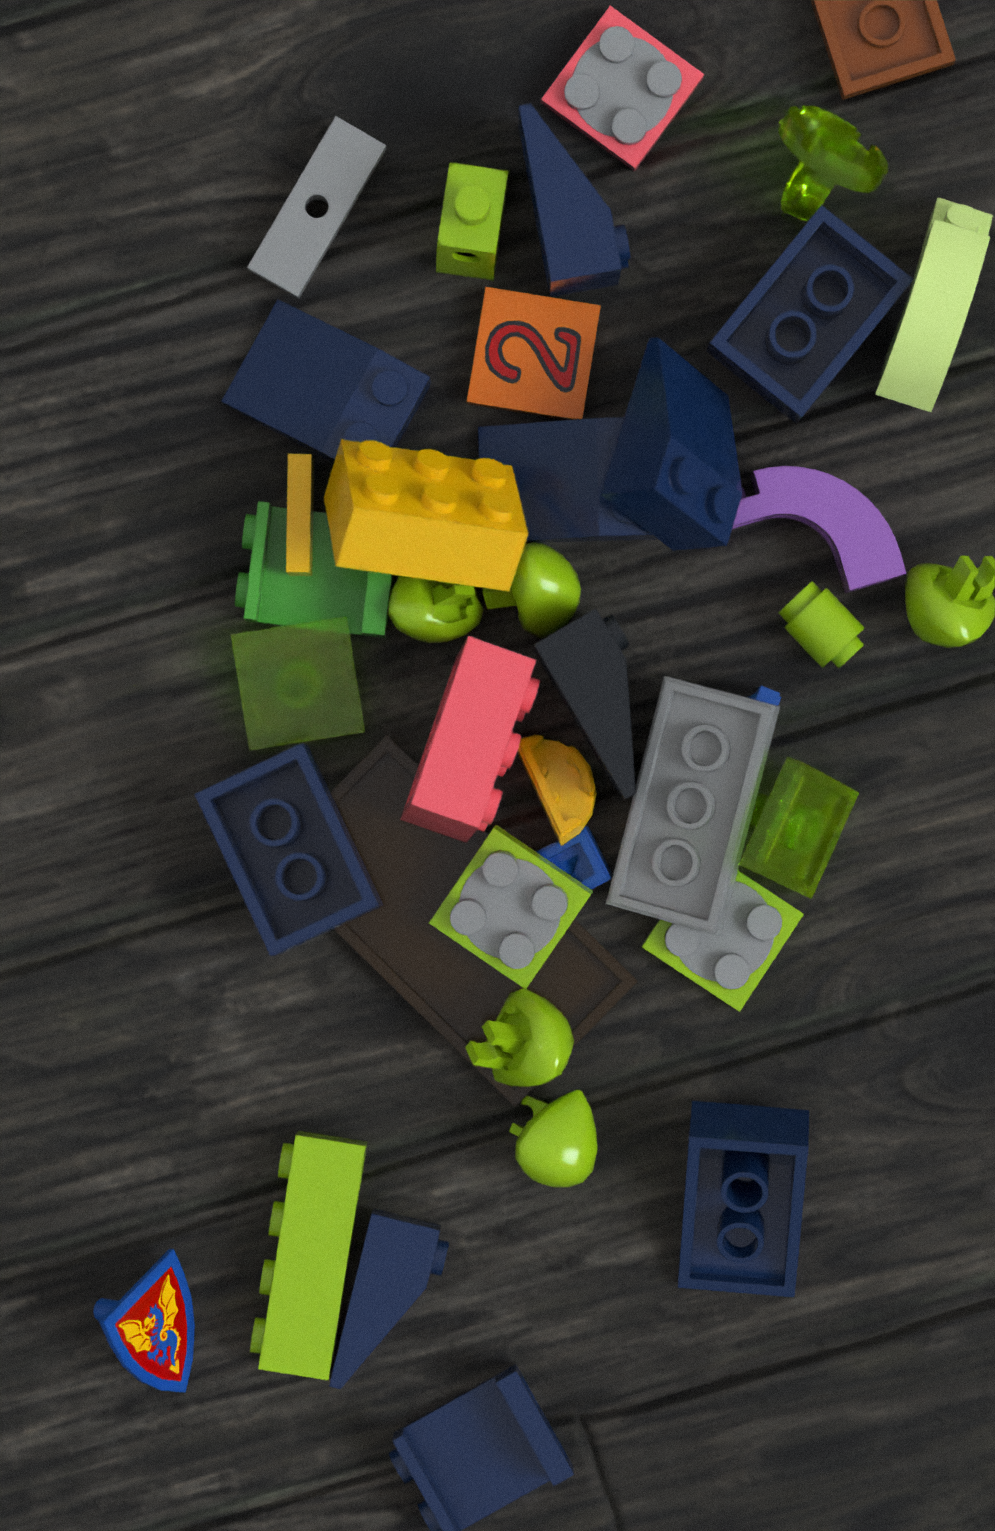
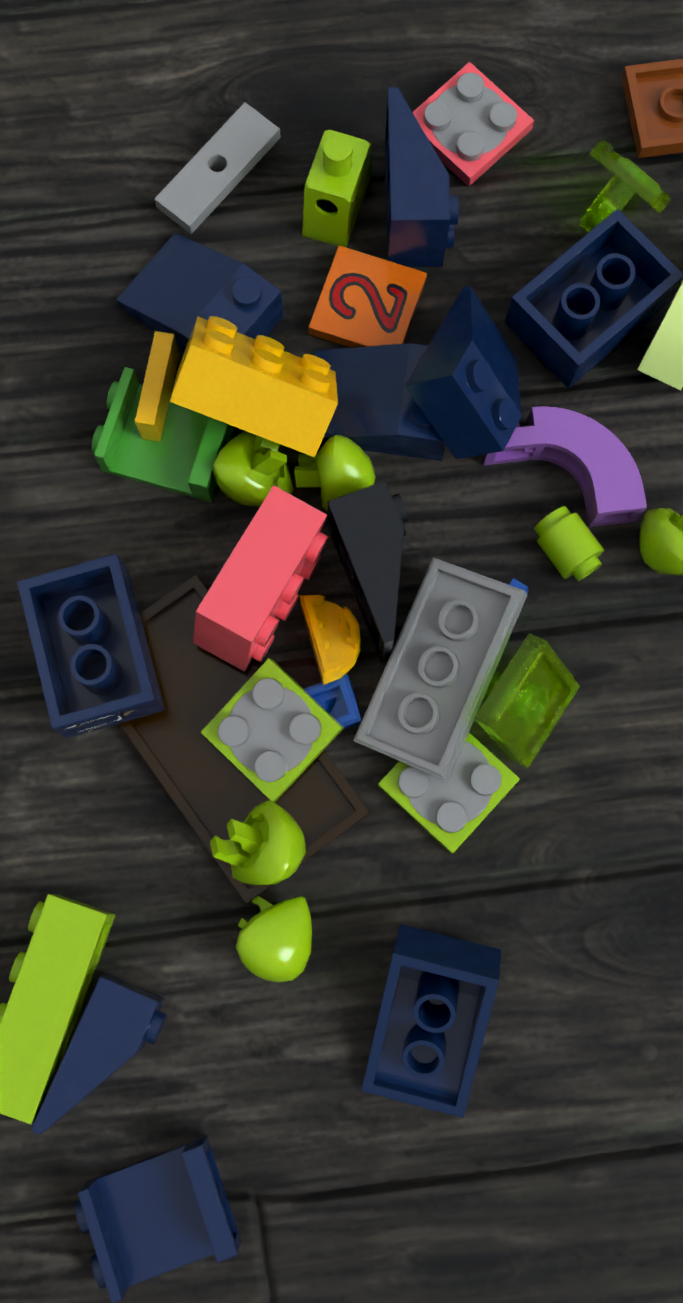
camera: 10 degrees right, 10 degrees down
clear neon green tile [231,615,365,750] -> none

